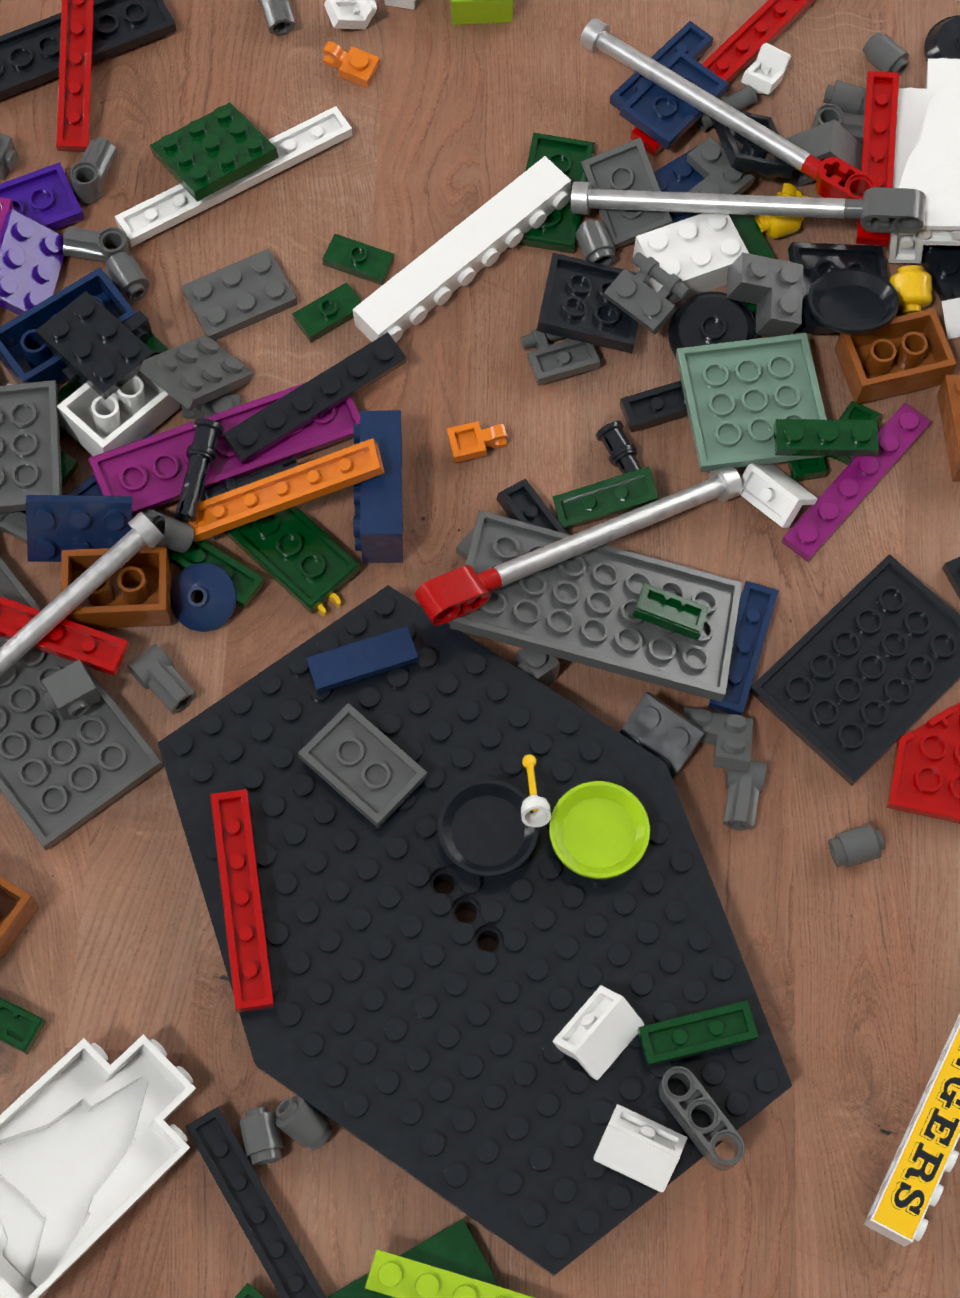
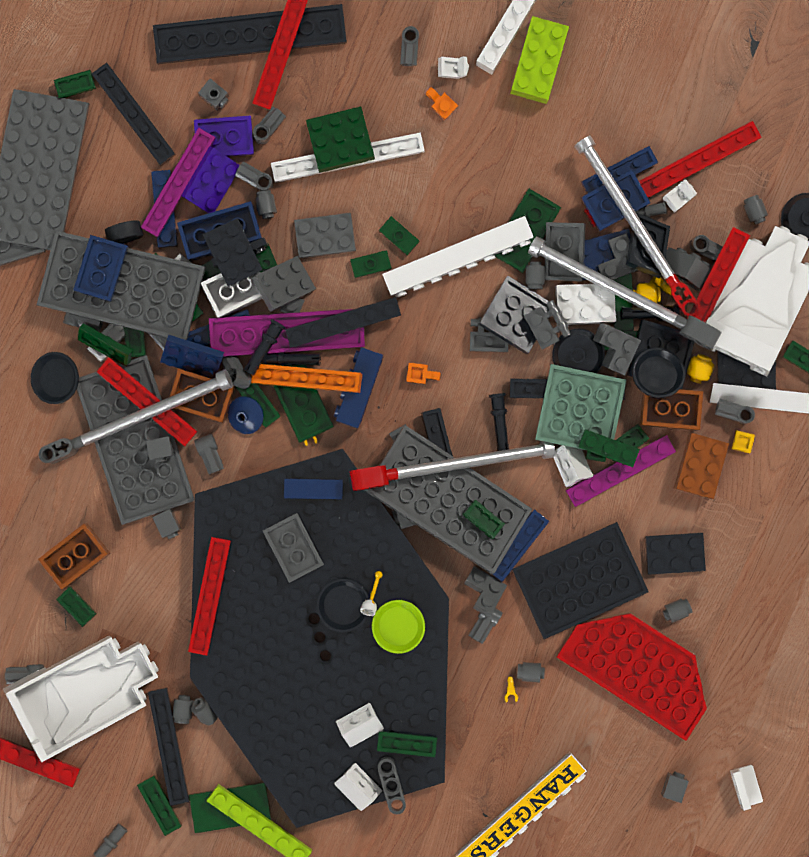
camera: 20 degrees right, 20 degrees up
dark green plate [552,466,659,530] -> none
black plate [619,692,706,781] -> none
dark grey brick [823,80,866,115] -> none
none -> dark grey brick [152,509,182,540]
none -> yellow piece [504,676,518,702]
none -> black pin [620,304,680,321]

